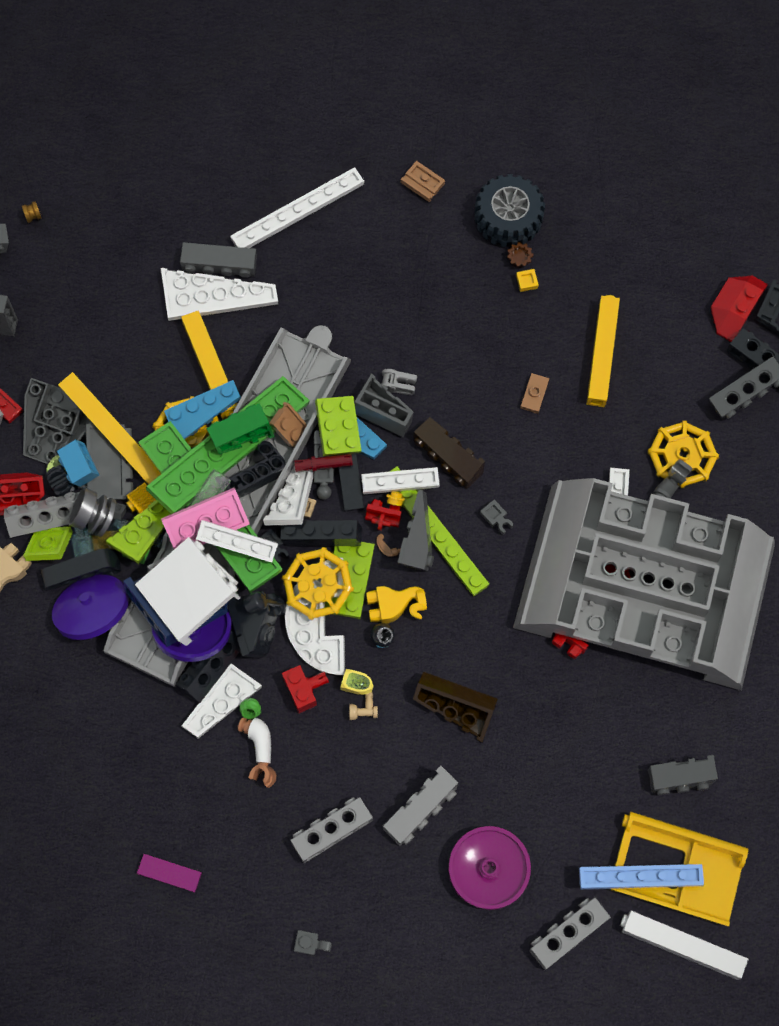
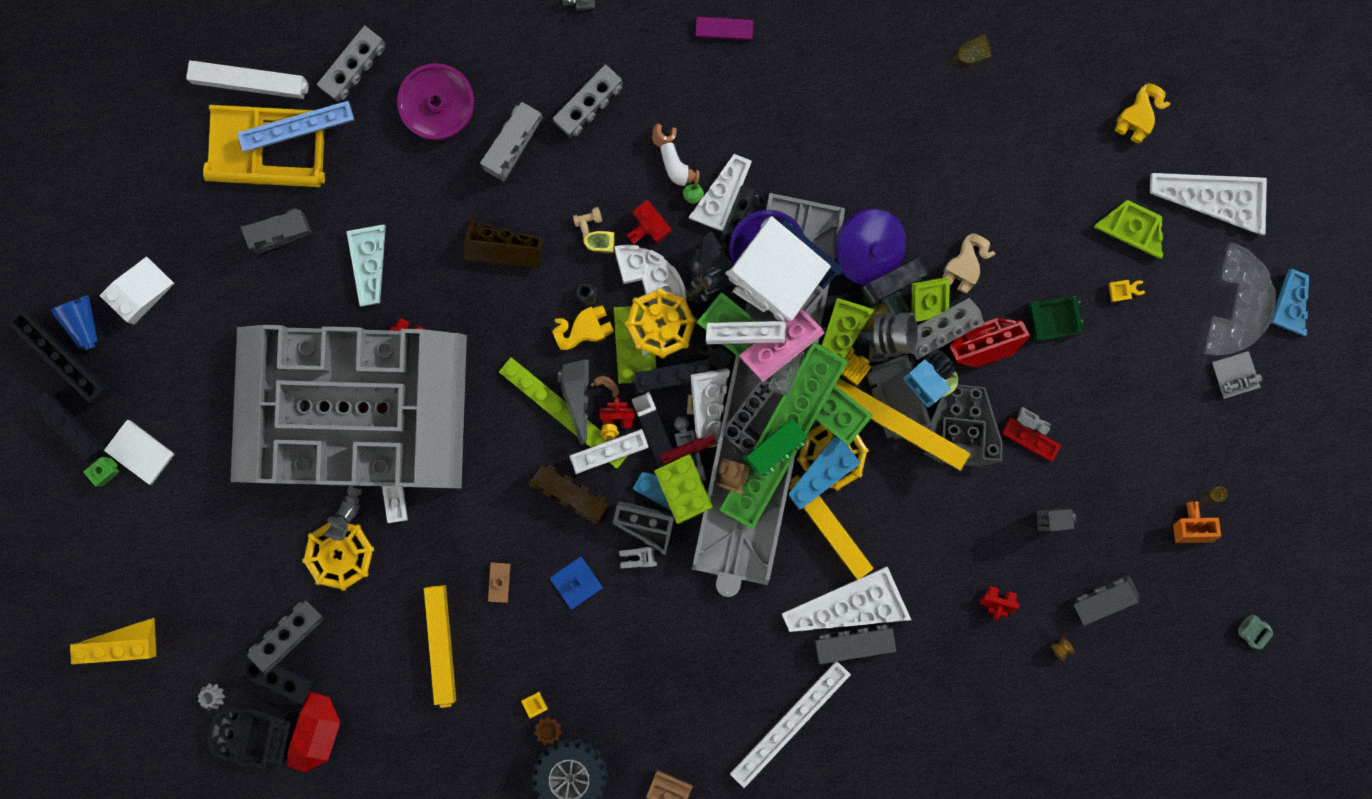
camera: 165 degrees right, 15 degrees up
dark grey plate [480,499,513,535] -> none
none -> light aqua wing [347,225,386,307]
none -> blue piece [550,556,603,610]
none -> white panel [632,392,656,417]
none -> red hips [980,586,1019,621]

